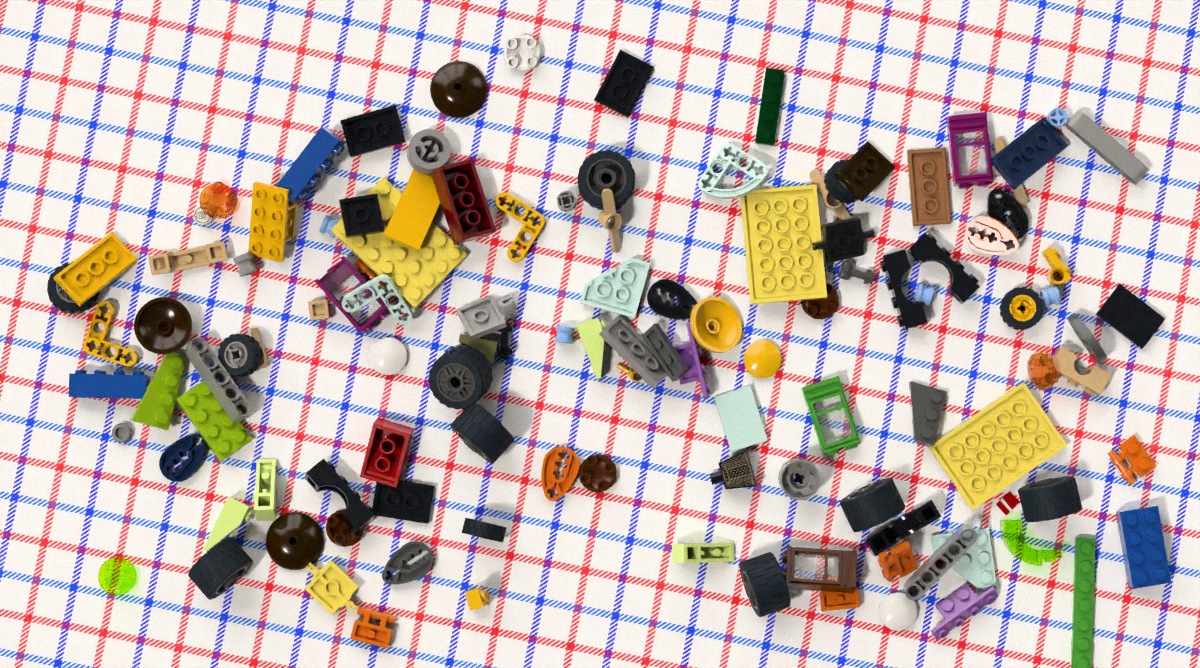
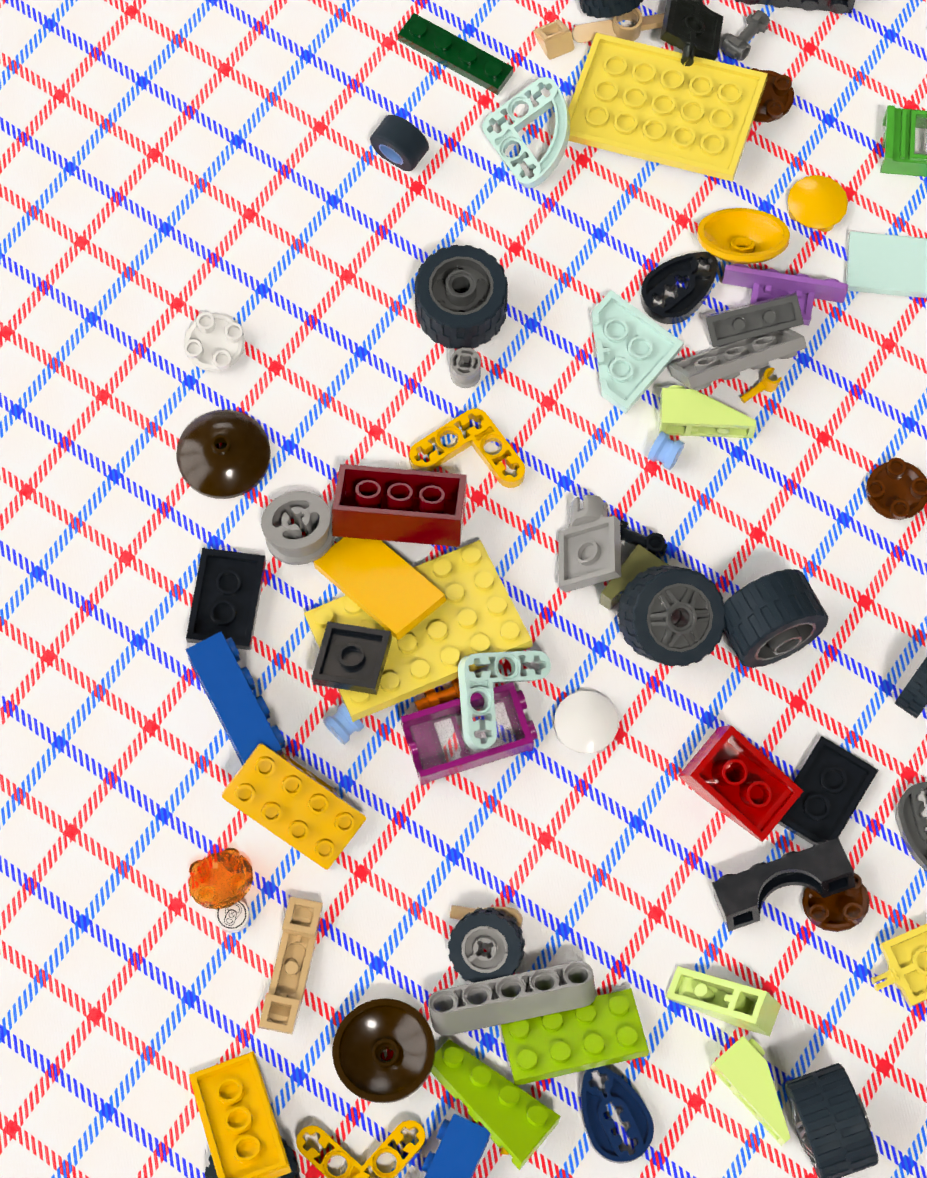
camera: 65 degrees left, 15 degrees down
light grey wheel [233,252,258,277] -> none
dark brown dish [266,512,324,570] -> none
tan plate [308,299,330,321] -> none
orange piece [541,446,579,501] -> none
black tile [594,50,654,118] -> none
tan piece [598,189,622,253] -> none
none -> black wheel [370,115,429,171]
none -> tan slope [533,19,575,60]

